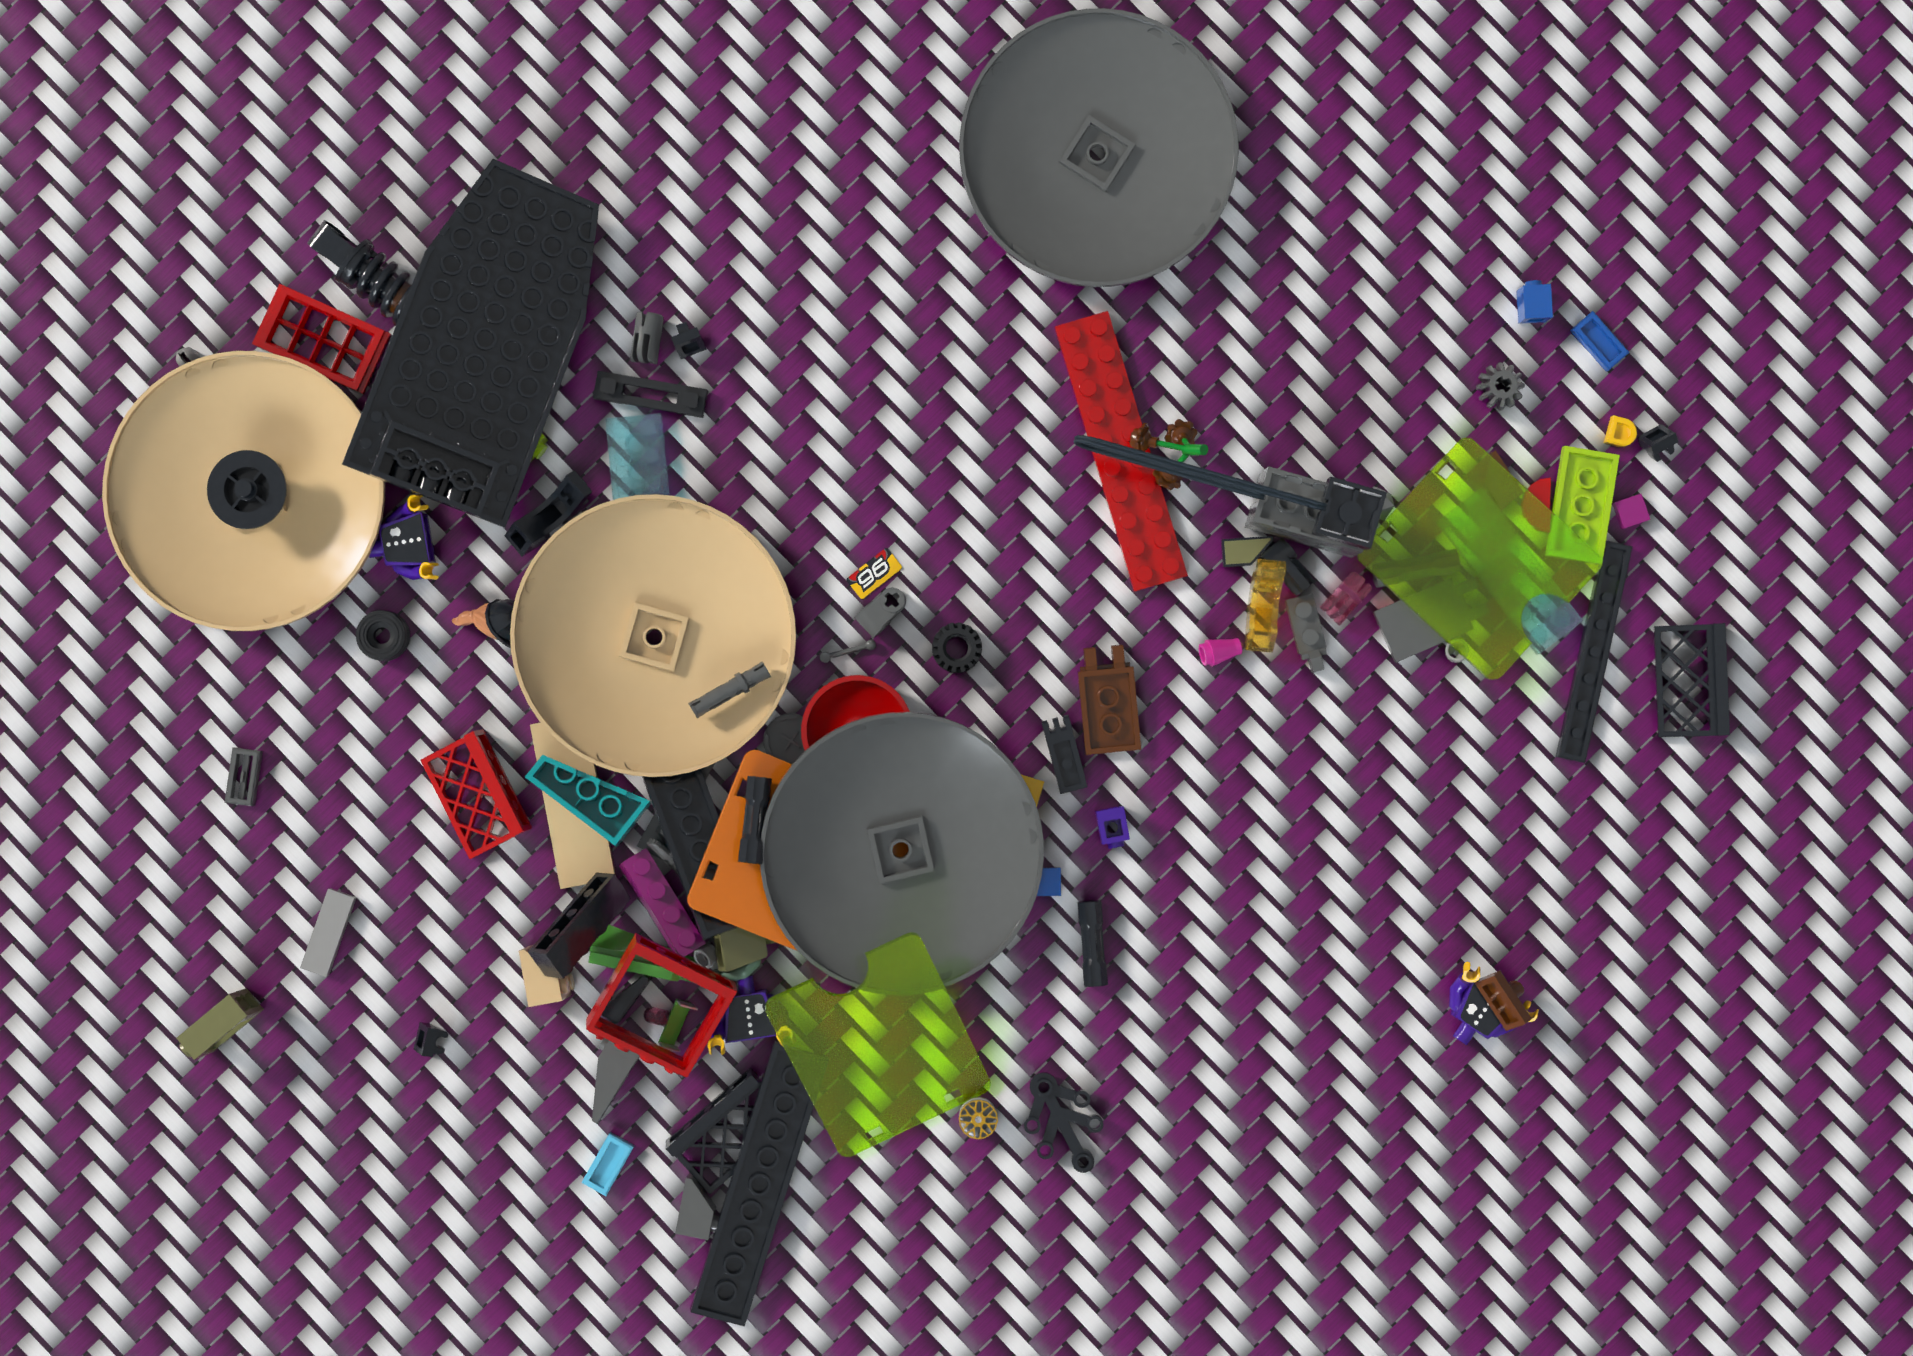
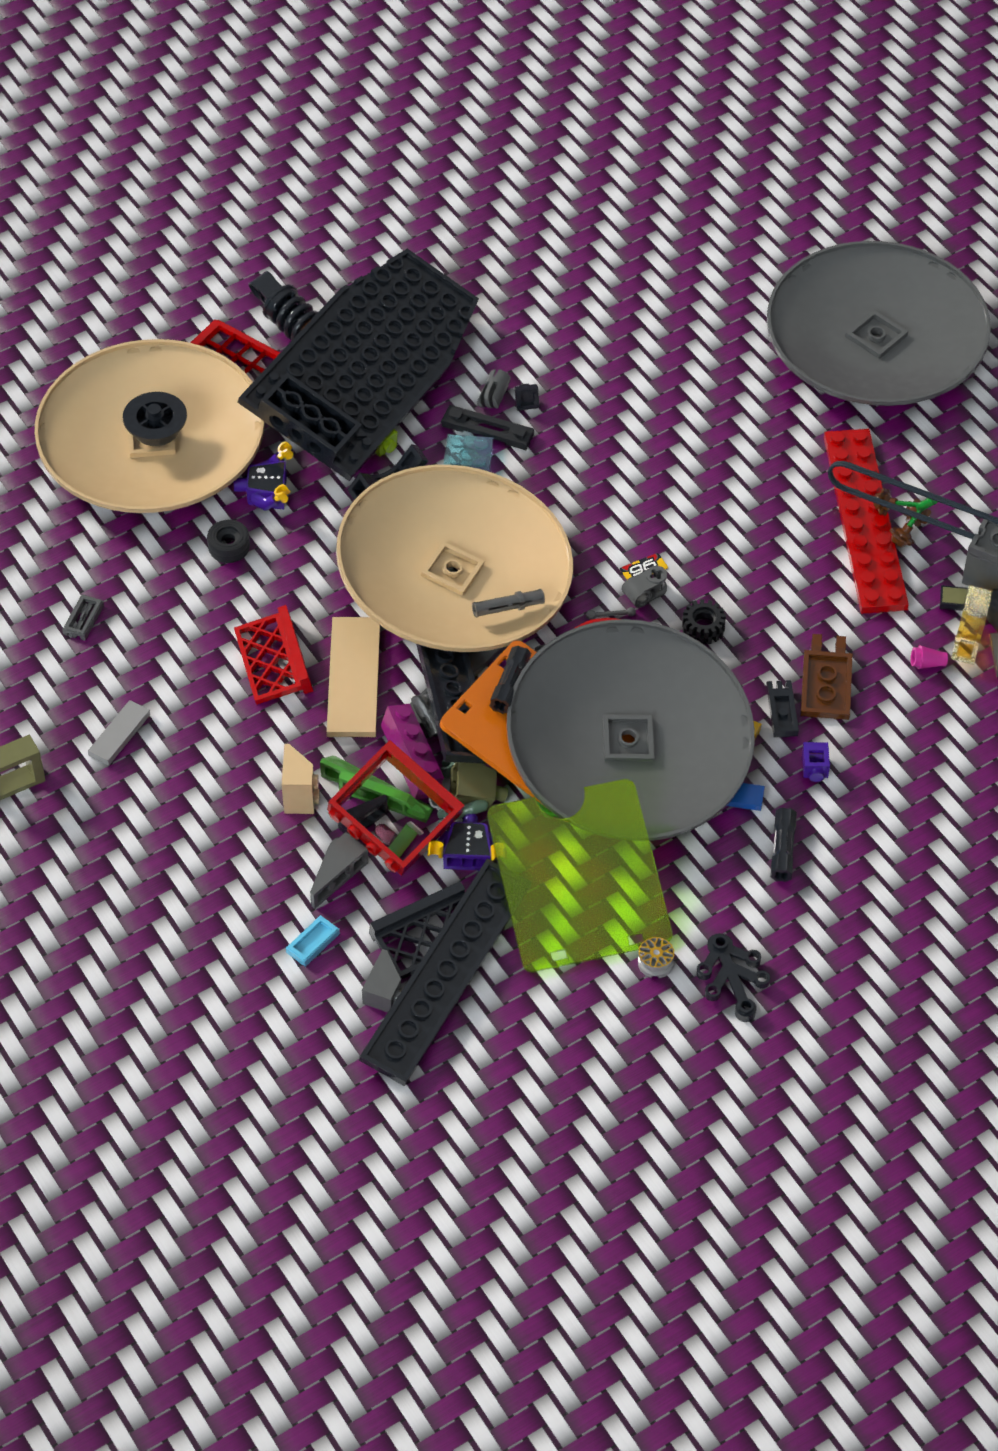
camera: 15 degrees right, 35 degrees down
black tile [413,1022,448,1057] -> none
black piece [452,599,514,648] -> none
teal wedge [525,755,651,847] -> none
black brick [528,872,631,979] -> none

